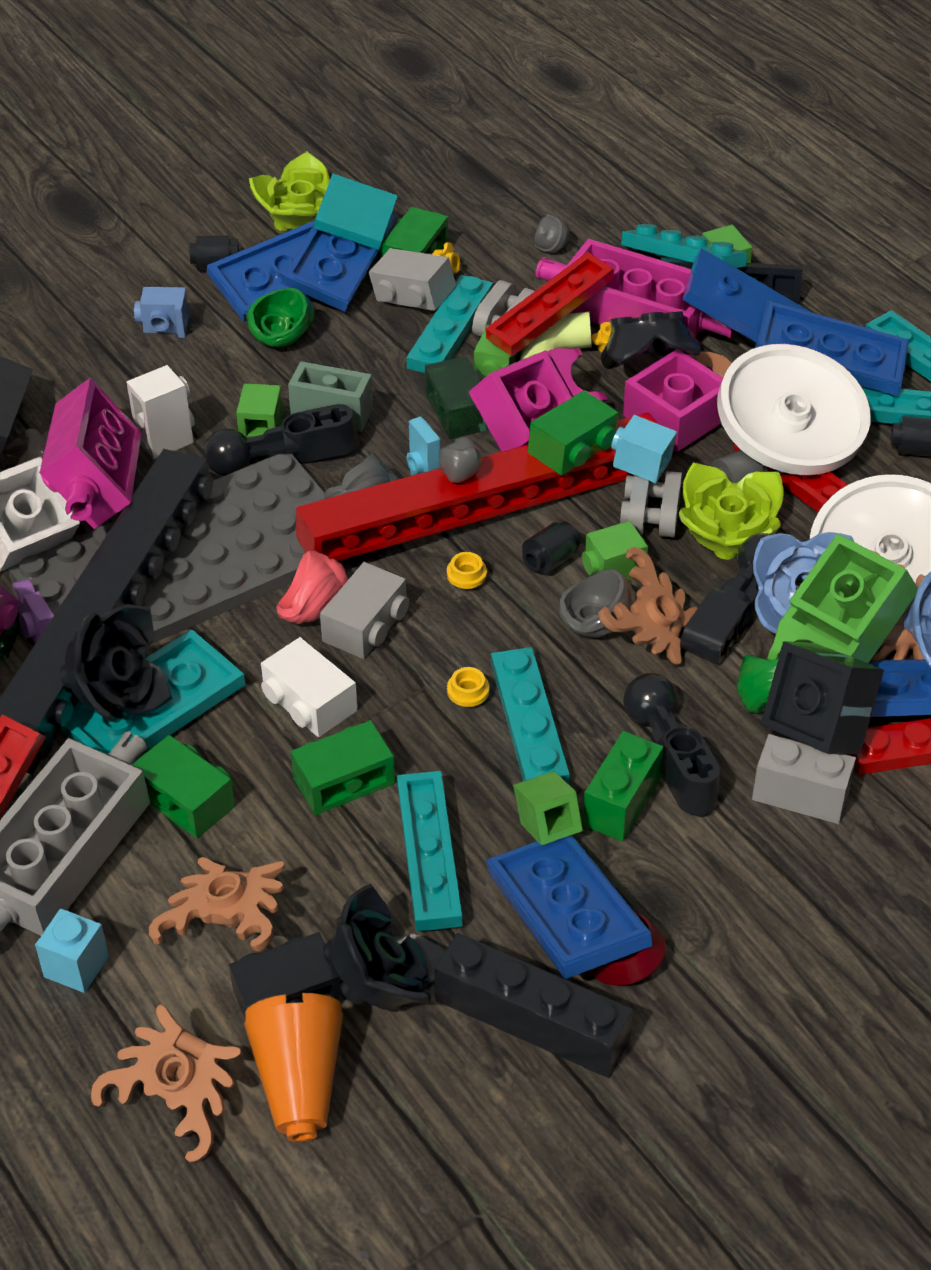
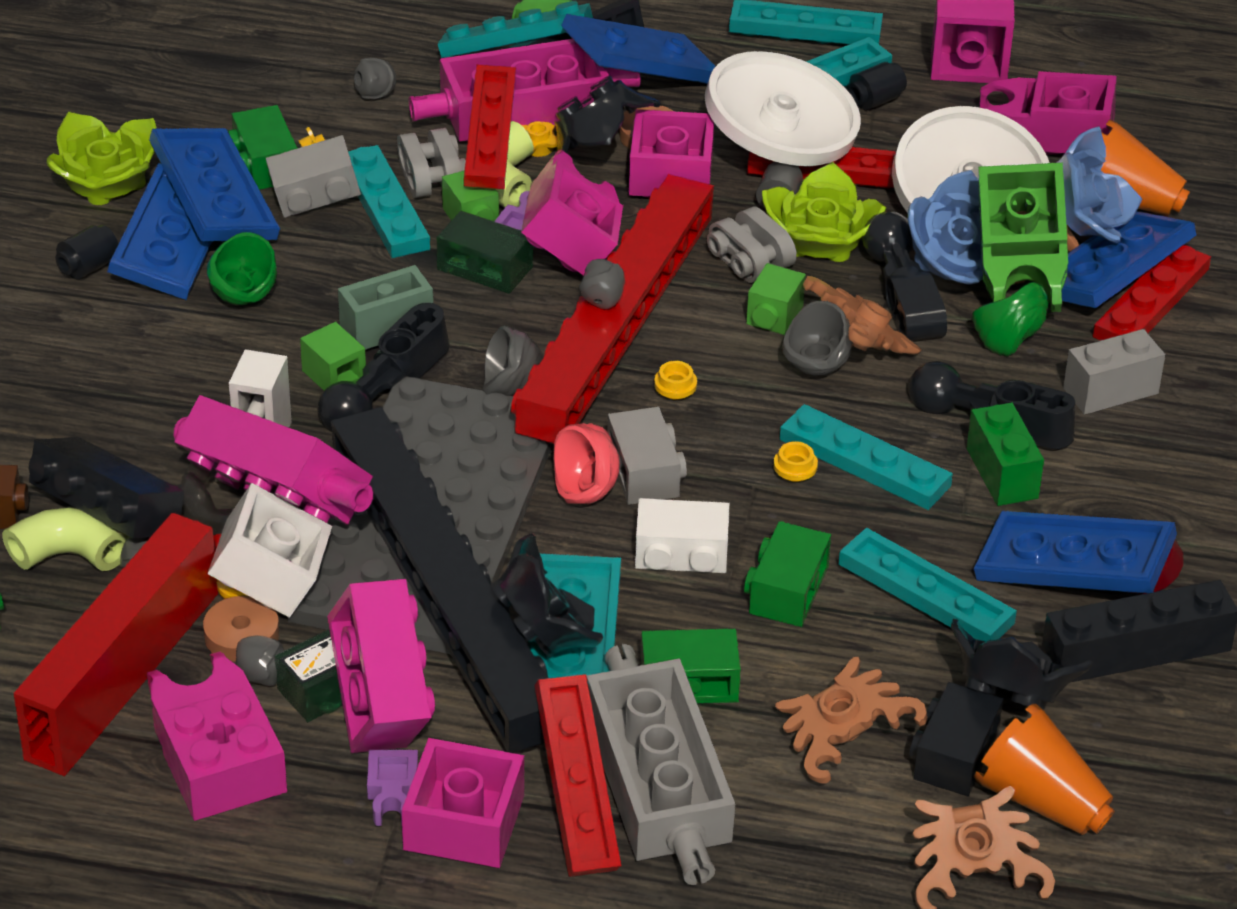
camera: 45 degrees left, 5 degrees down
medium azure brick [35,908,109,993] -> none
medium blue brick [134,287,190,338] -> none
teal tile [313,174,398,250] -> none
medium azure plate [407,416,441,476] -> none
bright green brick [513,771,583,846] -> none
black brick [522,521,581,575] -> none
green brick [528,390,619,476] -> none
medium azure brick [611,415,677,483] -> none
blue plate [755,301,909,396] -> none
black container [760,641,884,754] -> none

